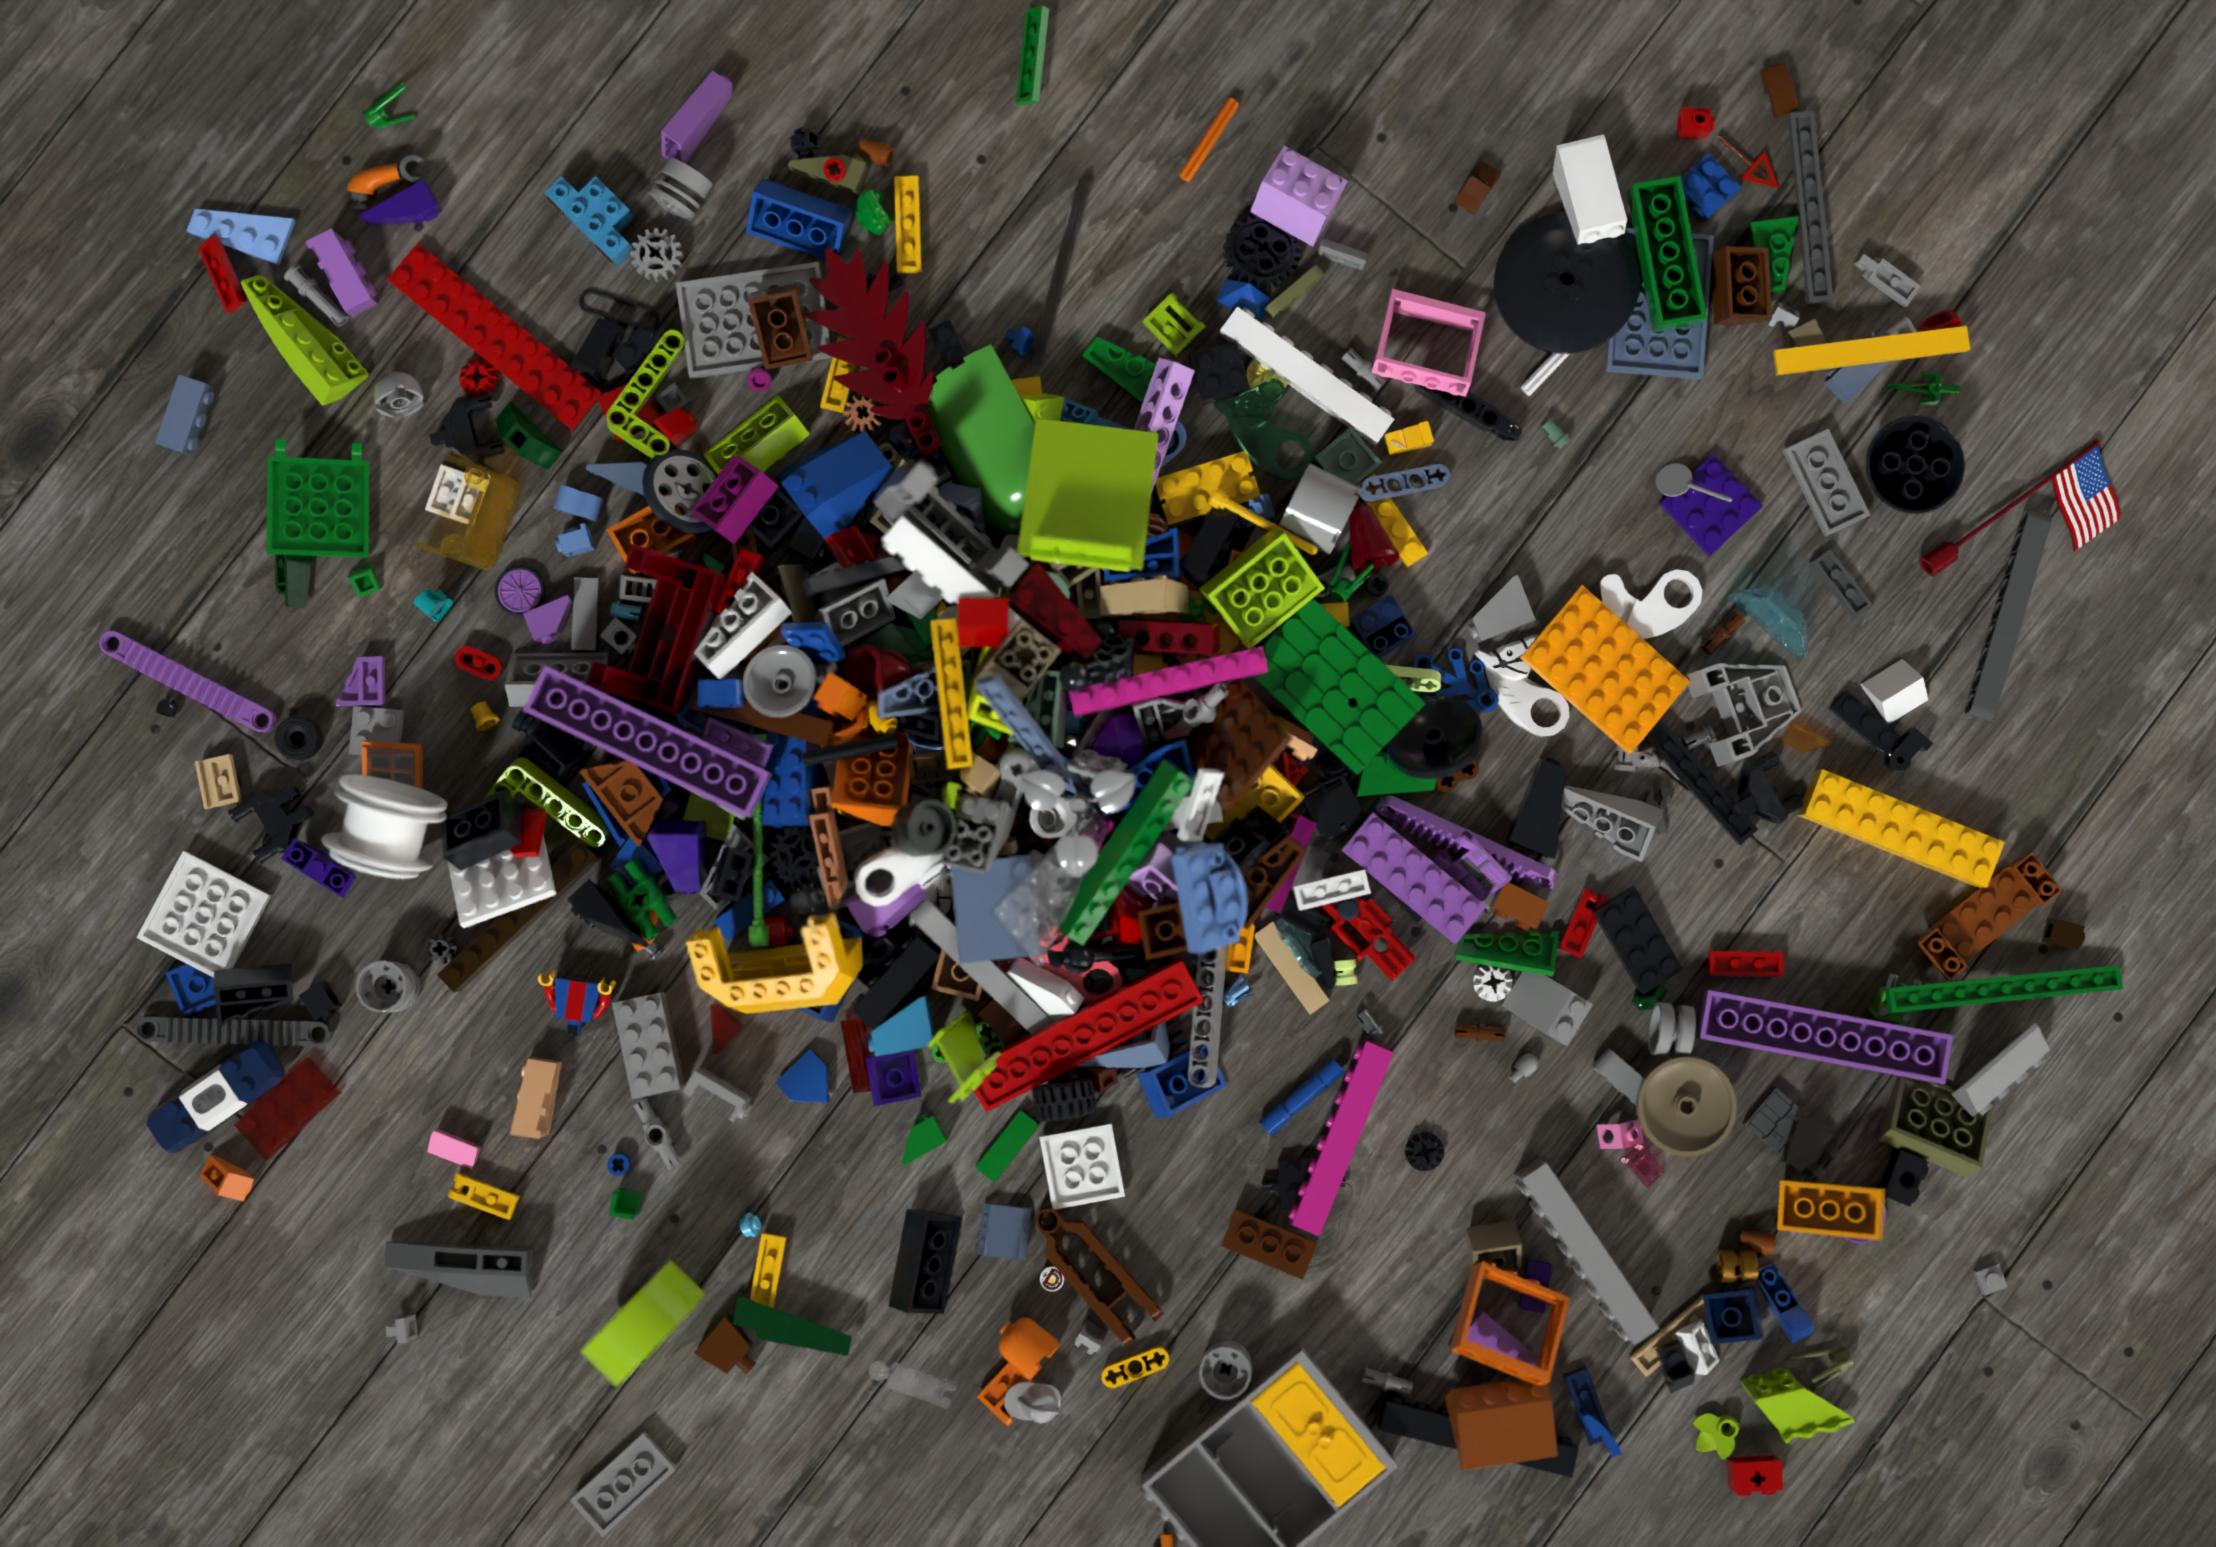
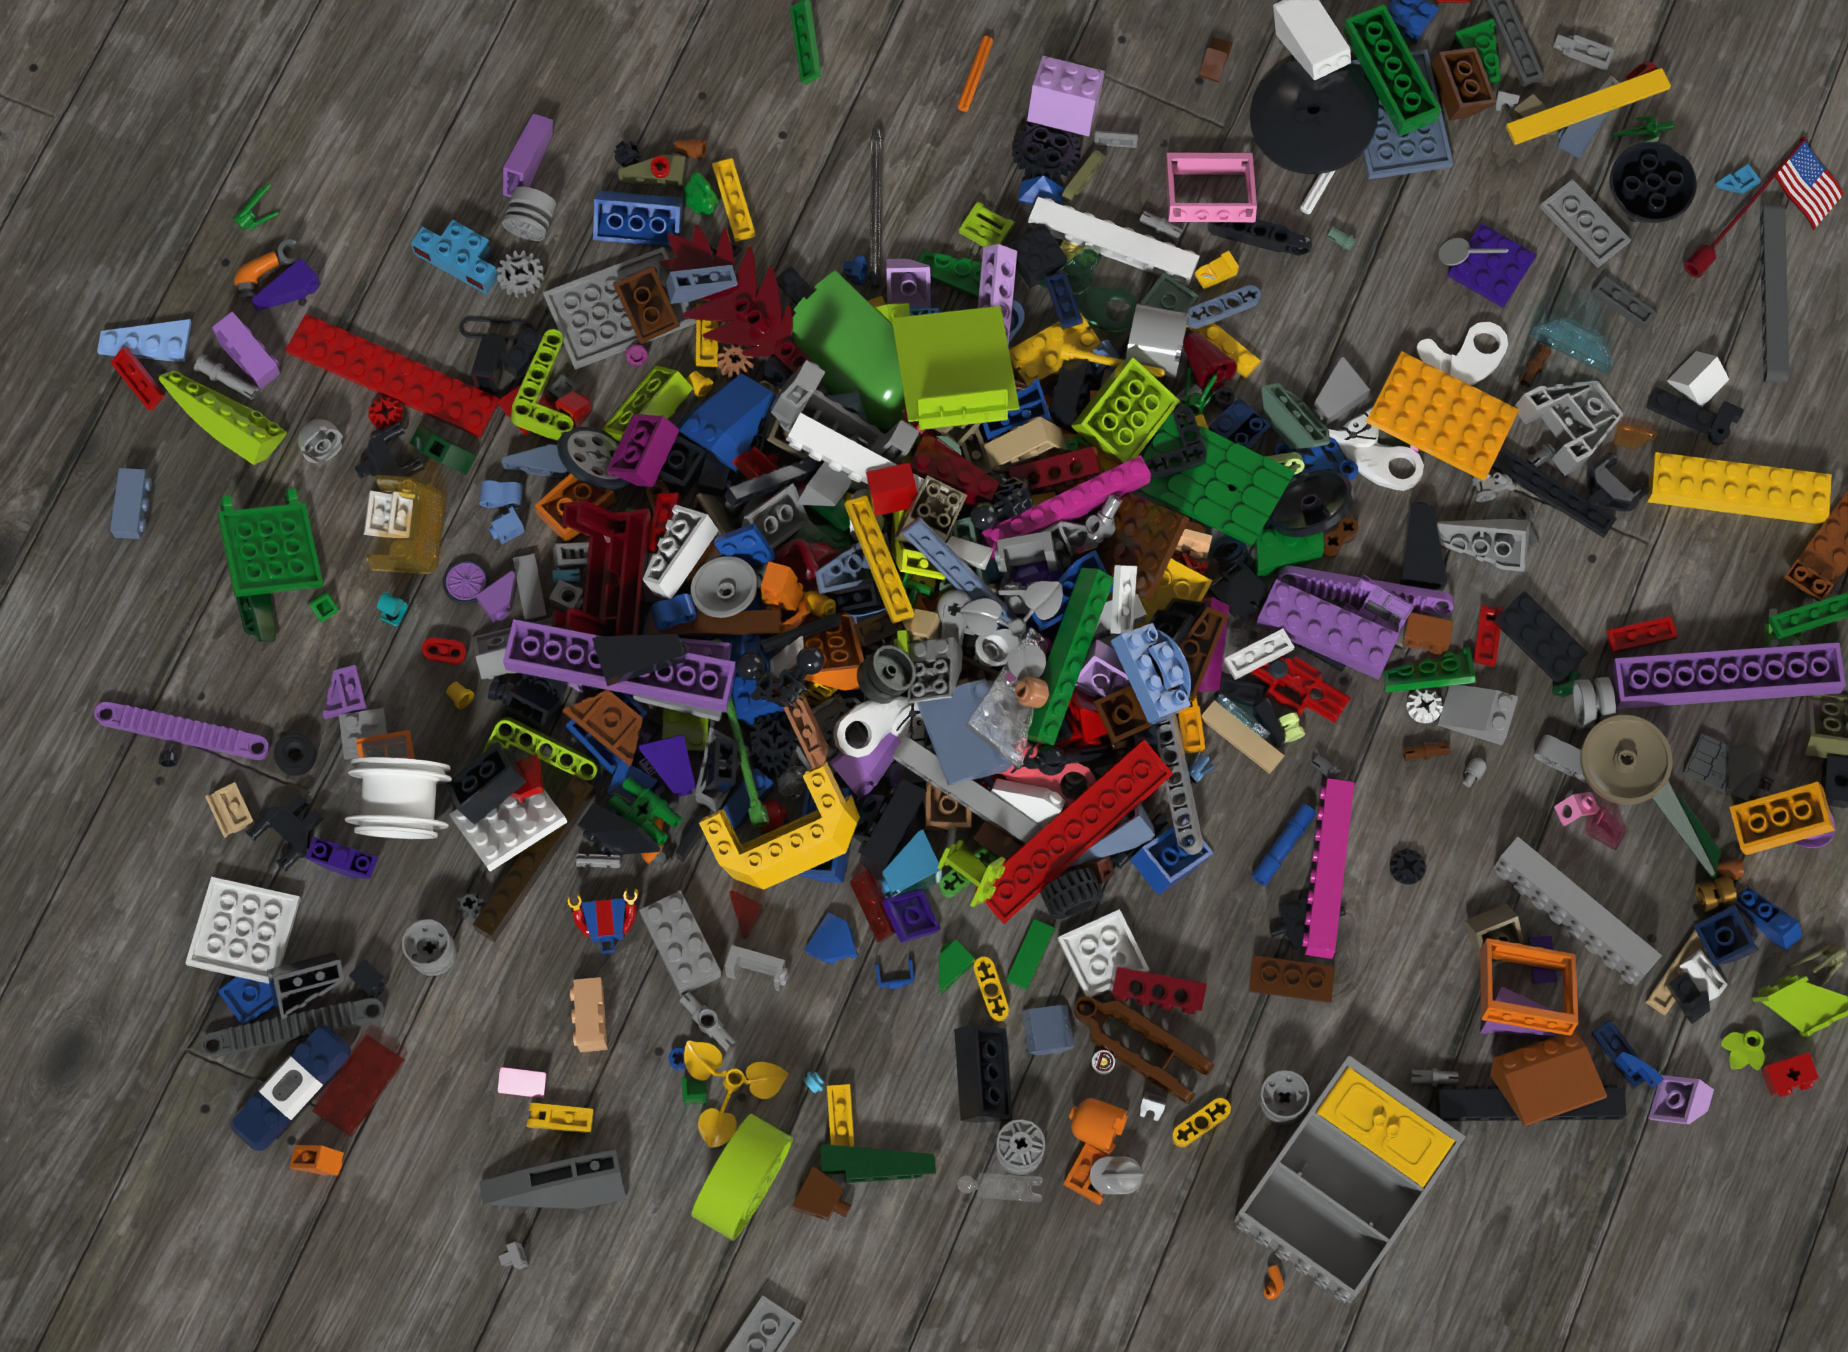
camera: 15 degrees left, 15 degrees down
none -> light grey axle [576,853,621,868]
none -> black slope [592,634,688,686]
none -> sand blue slope [665,265,738,304]
none -> black tile [676,815,703,862]
none -> yellow plant [684,1041,788,1148]
none -> yellow piece [686,371,714,398]
none -> black piece [736,646,825,709]
none -> white piece [769,636,804,677]
none -> blue piece [875,958,914,989]
none -> lavender slope [886,259,931,308]
none -> white slope [946,536,993,570]
none -> yellow beam [973,957,1009,1022]
none -> light grey panel [994,531,1058,579]
none -> light grey wheel [995,1119,1046,1175]
none -> nougat head [1015,677,1049,708]
none -> dark blue tile [1044,272,1083,330]
none -> dark red brick [1109,967,1207,1015]
none -> black beam [1145,406,1207,480]
none -> sand green wedge [1262,383,1330,449]
none -> lavender slope [1649,1075,1714,1124]
none -> wedge [1652,780,1722,880]
none -> dark azure slope [1715,164,1761,194]

